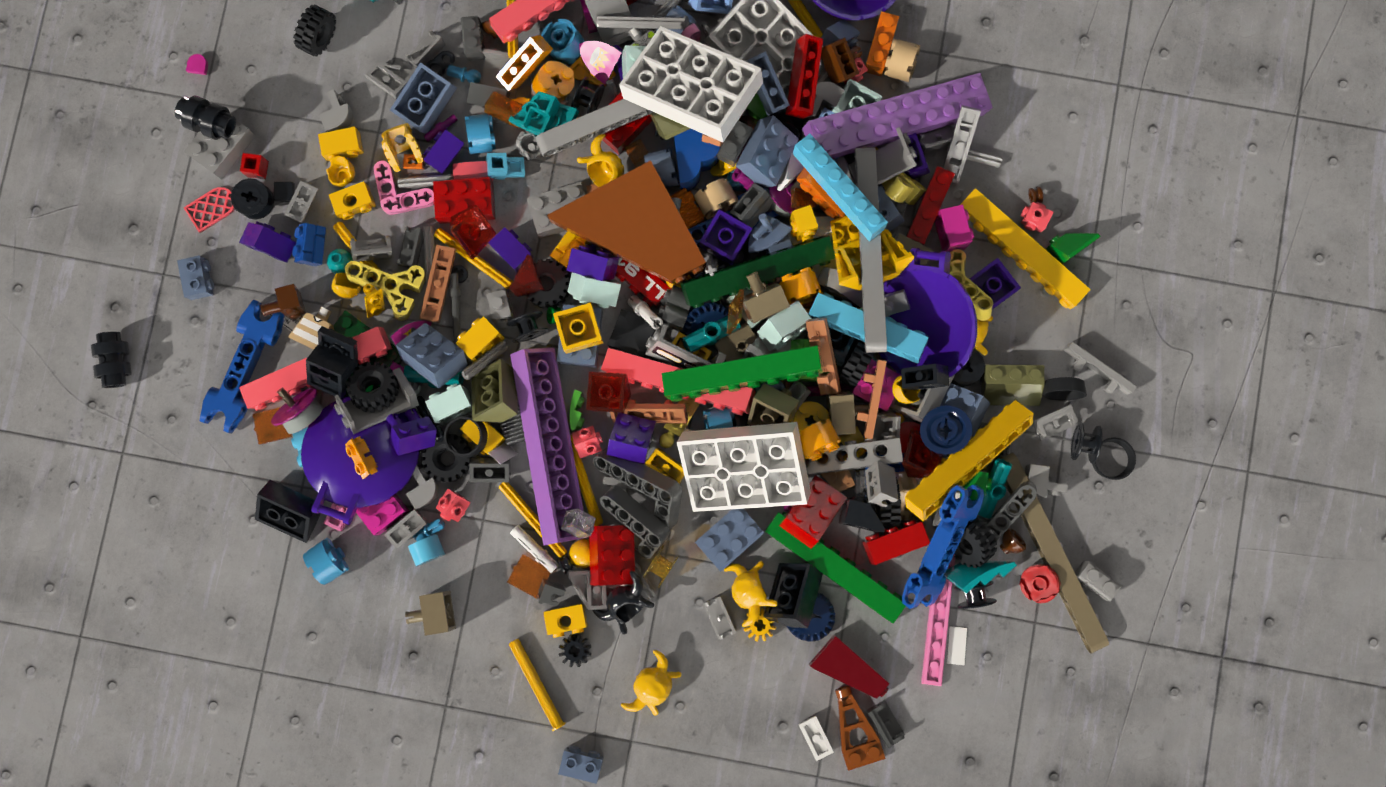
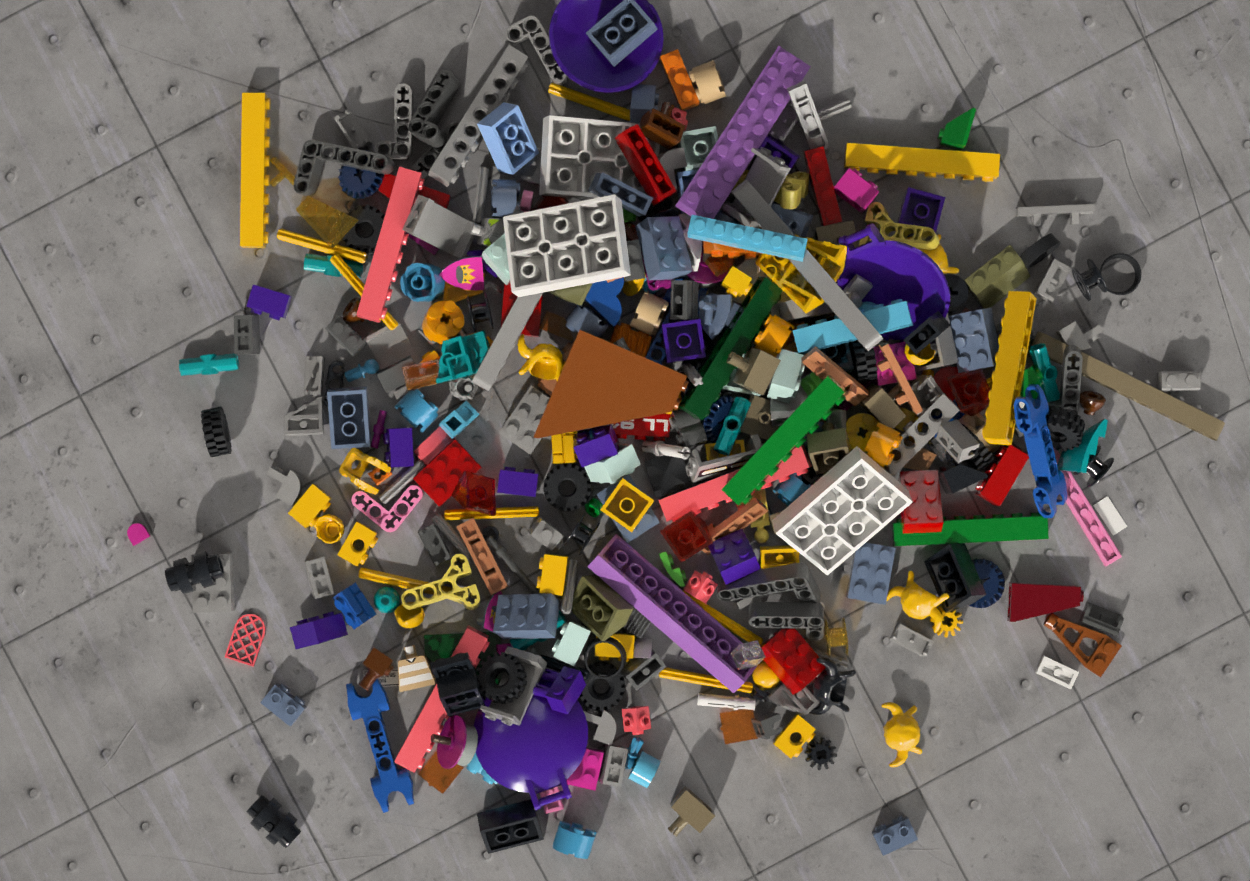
camera: 45 degrees left, 5 degrees up
black piece [231,178,274,220] -> none
red brick [240,153,269,180] -> none
black tile [273,182,295,202] -> none
light orange hinge [345,436,378,479] -> none
light grey hinge [350,235,392,261] -> none
yellow hinge [363,284,385,319] -> none
light orange brick [496,35,553,91] -> none
clear red slope [509,254,544,297] -> none
yellow axle [509,639,566,731] -> none
light grey axle [596,16,689,30] -> none
clear orange piece [726,289,744,334] -> none
dark blue gear [920,405,973,456] -> none
coral brick [1020,202,1054,233] -> none
tile [1020,564,1061,604] -> none
reddish brown bush [1028,186,1043,203] -> none

